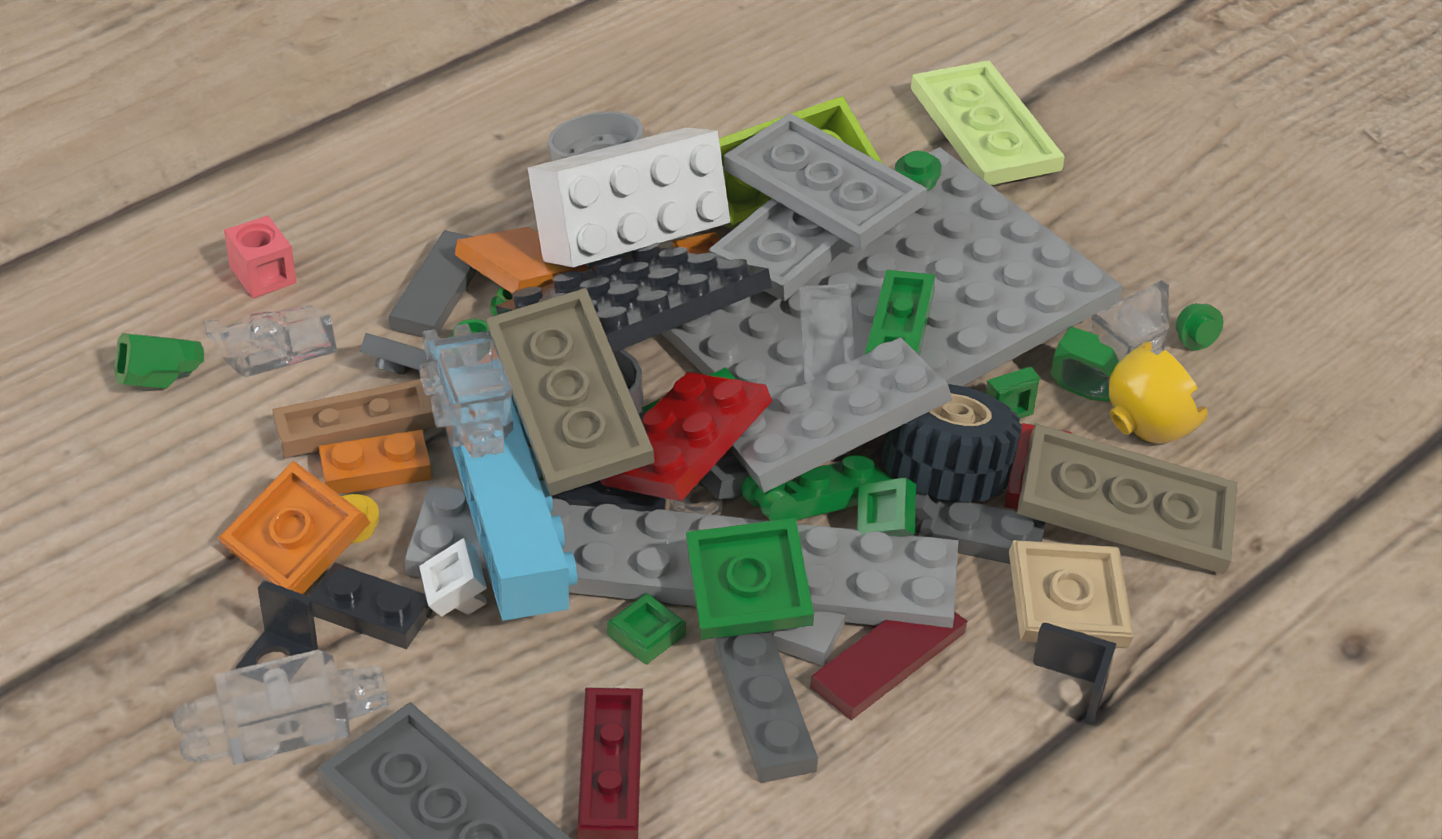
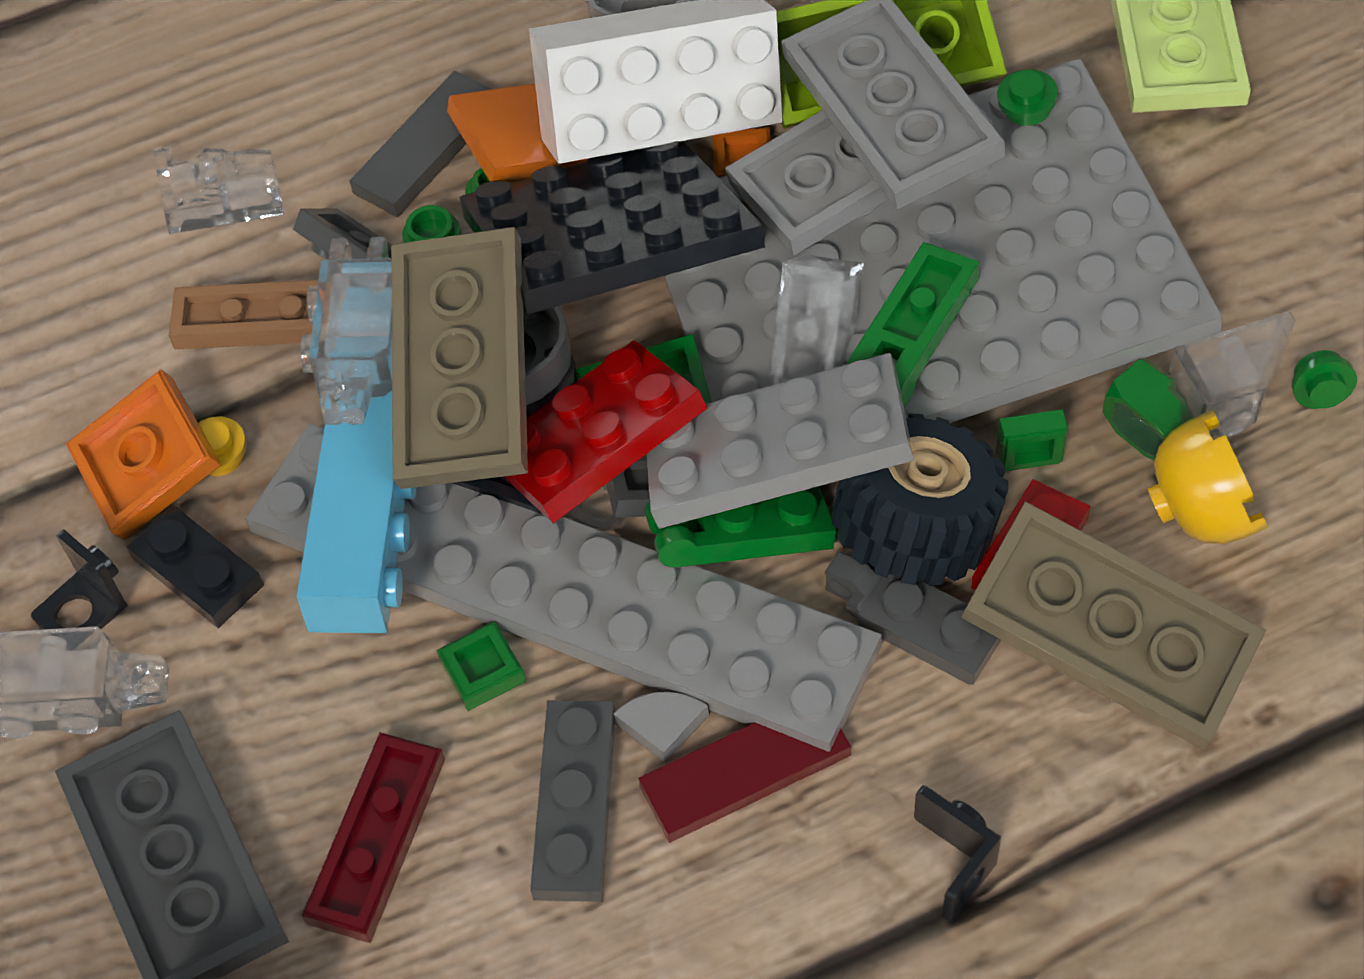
camera: 25 degrees right, 15 degrees up
green rock [114,333,204,389] -> none
coral brick [224,215,296,298] -> none
orange plate [319,430,432,494] -> none
white tile [419,538,487,617] -> none
green plate [686,518,814,640] -> none
green plate [857,478,916,537] -> none
tan plate [1009,540,1134,648] -> none

